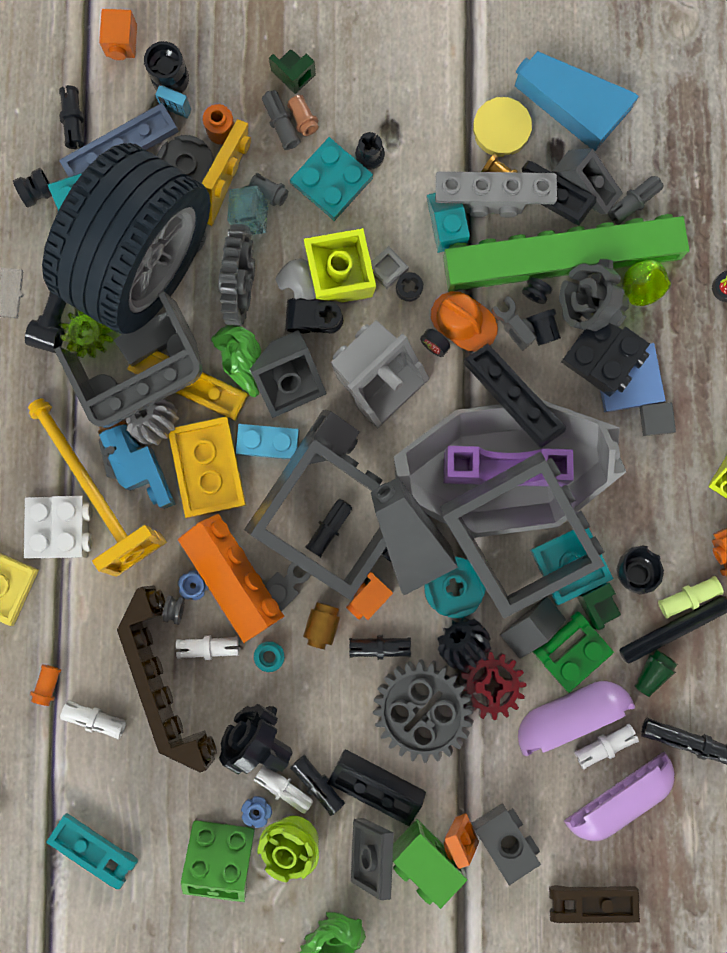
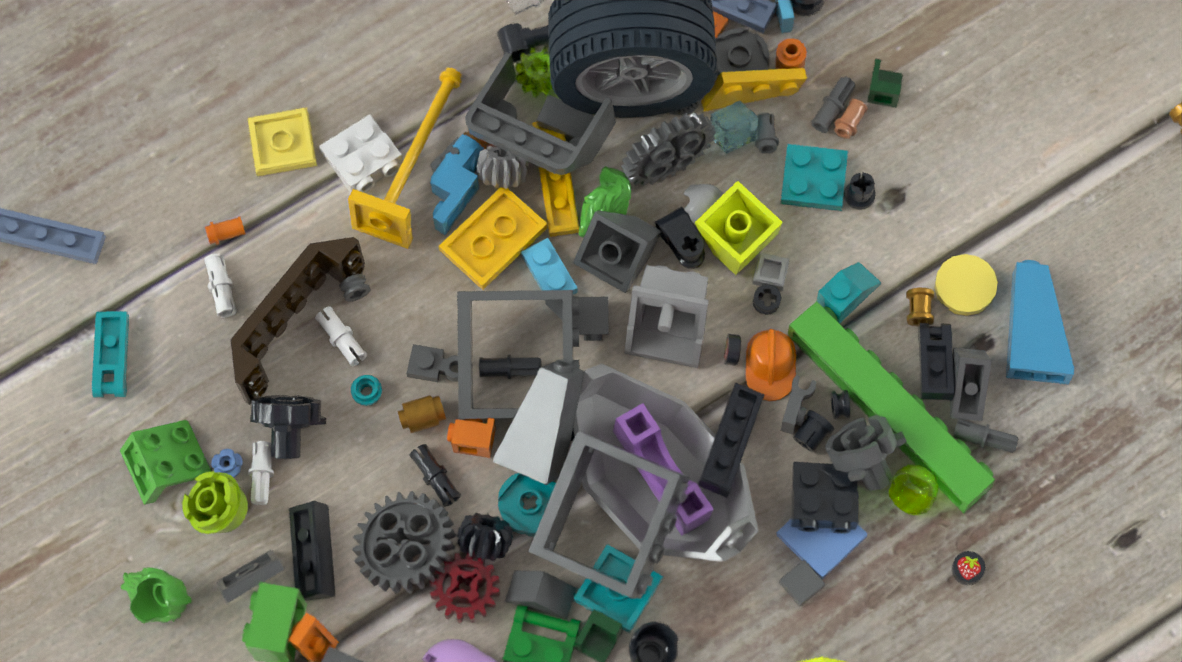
camera: 60 degrees right, 15 degrees down
orange brick [178,513,285,643] -> none
medium blue plate [178,570,208,600] -> none
black pin [290,754,345,816] -> none
light grey bracket [435,171,557,218] -> none

